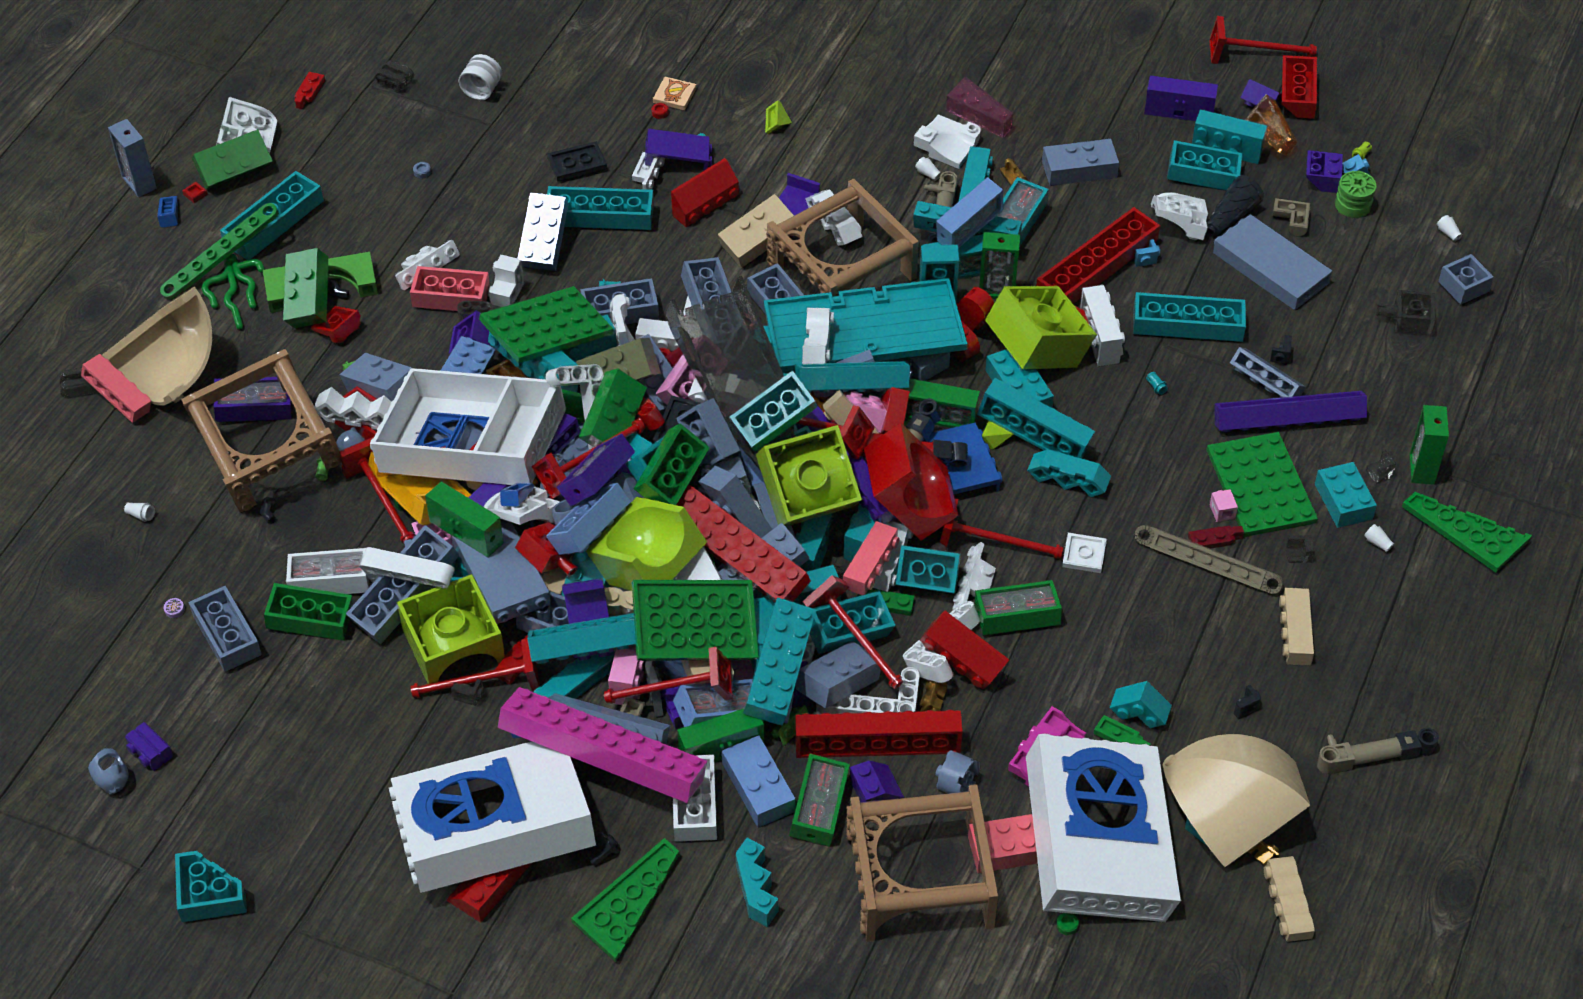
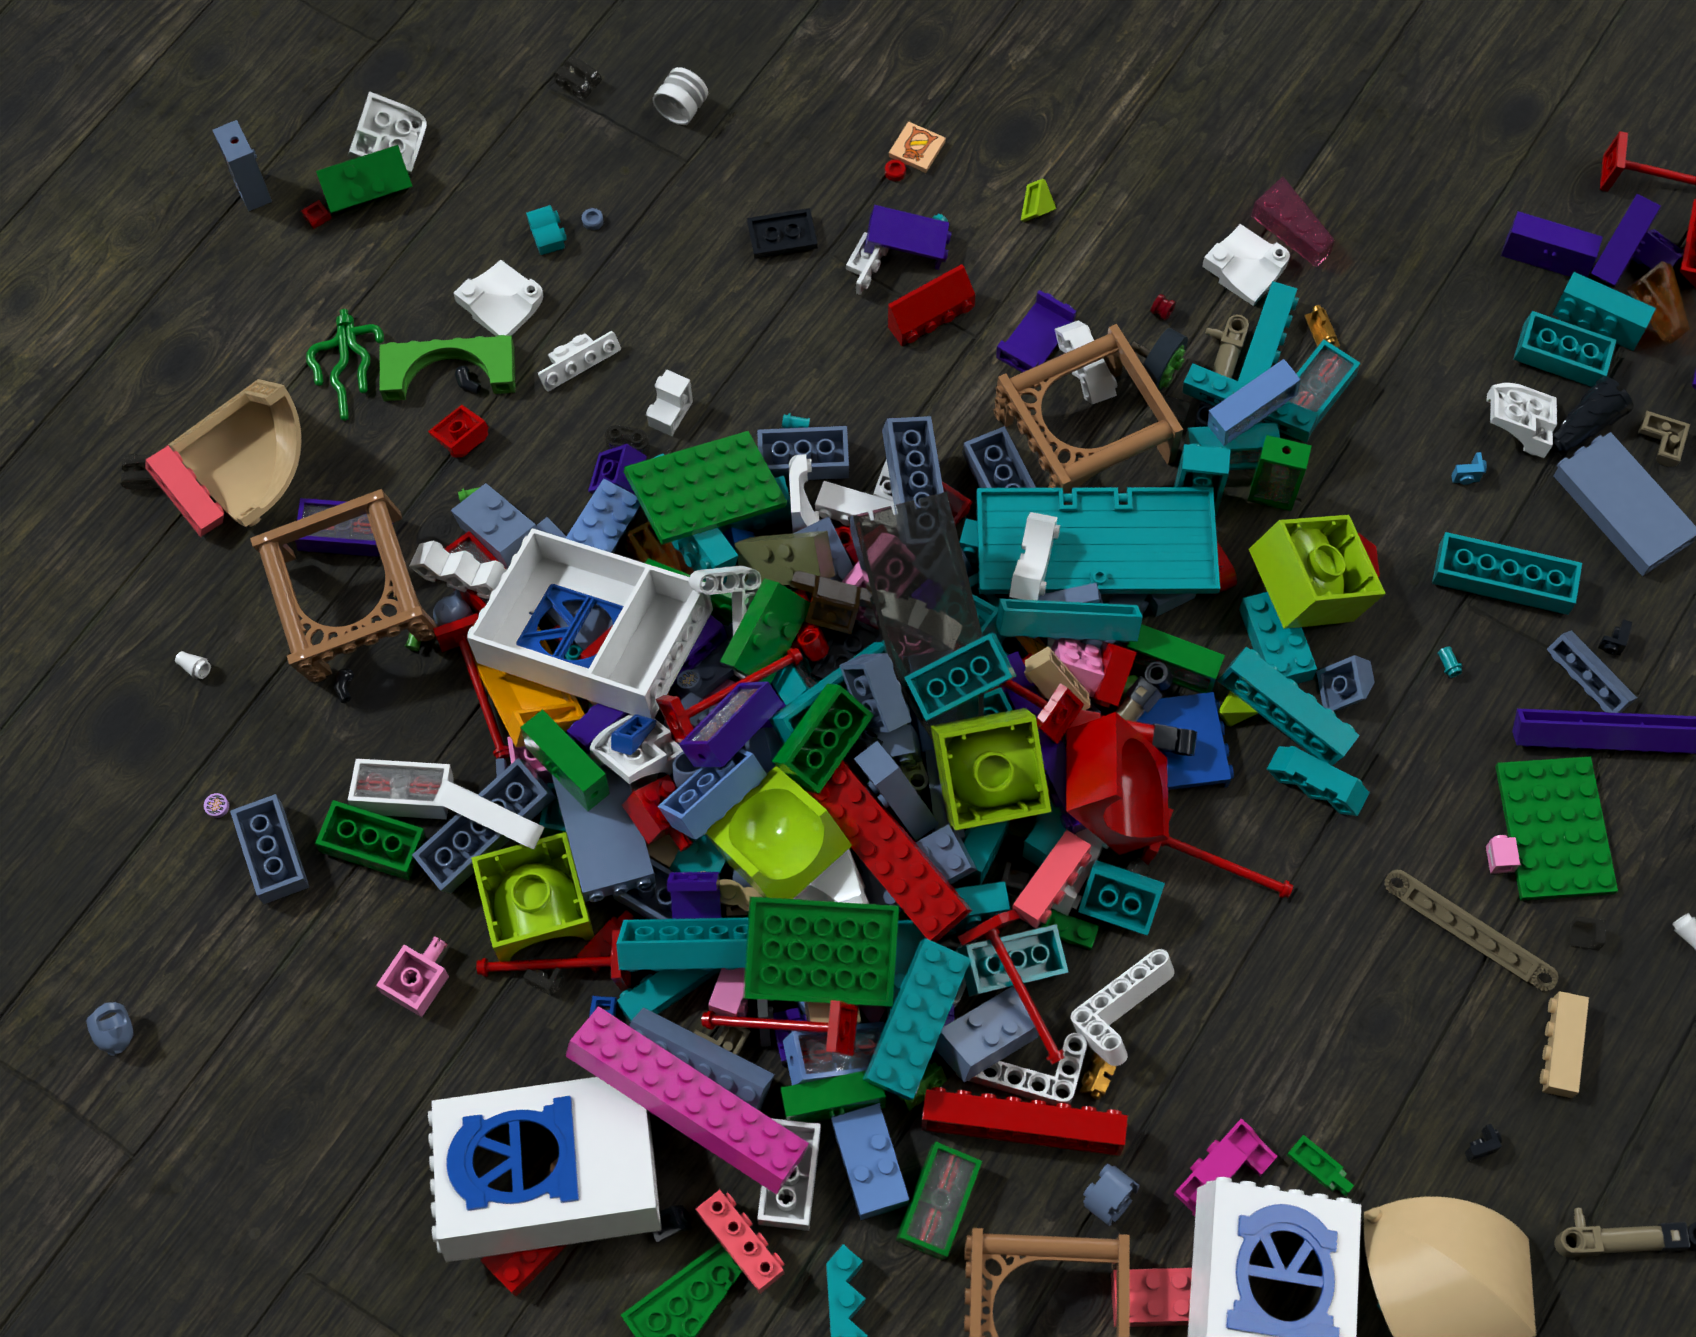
camera: 10 degrees right, 15 degrees up
dark purple brick [125,722,173,771] -> none
blue slope [157,196,178,227] -> none
green plate [160,203,279,300] -> none
teal brick [175,851,247,922] -> none
teal brick [220,171,324,260] -> none
brick [283,248,329,328] -> none
red hinge [295,72,325,109] -> none
coral brick [410,266,490,313] -> none
brick [518,193,569,271] -> none
teal brick [547,186,654,230] -> none
tan brick [718,194,794,268] -> none
dark purple slope [850,760,904,803] -> none
white cone [915,157,941,181] -> none
red slope [919,610,1009,689] -> none
white bracket [953,542,996,610] -> none
red brick [957,287,994,331] -> none
green brick [975,580,1062,635] -> none
red brick [1036,207,1160,304] -> none
sand blue brick [1042,139,1119,186] -> none
white tile [1062,533,1106,573] -> none
white brick [1080,285,1125,366] -> none
teal brick [1110,681,1172,728] -> none
dark red hinge [1188,526,1244,549] -> none
teal brick [1315,462,1377,528] -> none
none -> bright pink brick [376,937,449,1017]
none -> white slope [453,260,543,336]
none -> teal brick [526,205,567,255]
none -> coral brick [696,1190,785,1294]
none -> dark brown plate [790,571,882,634]
none -> black wheel [1131,328,1188,392]
none -> dark red wheel [1150,294,1176,321]
none -> sand blue slope [1316,655,1375,712]
none -> dark purple brick [1591,194,1661,287]

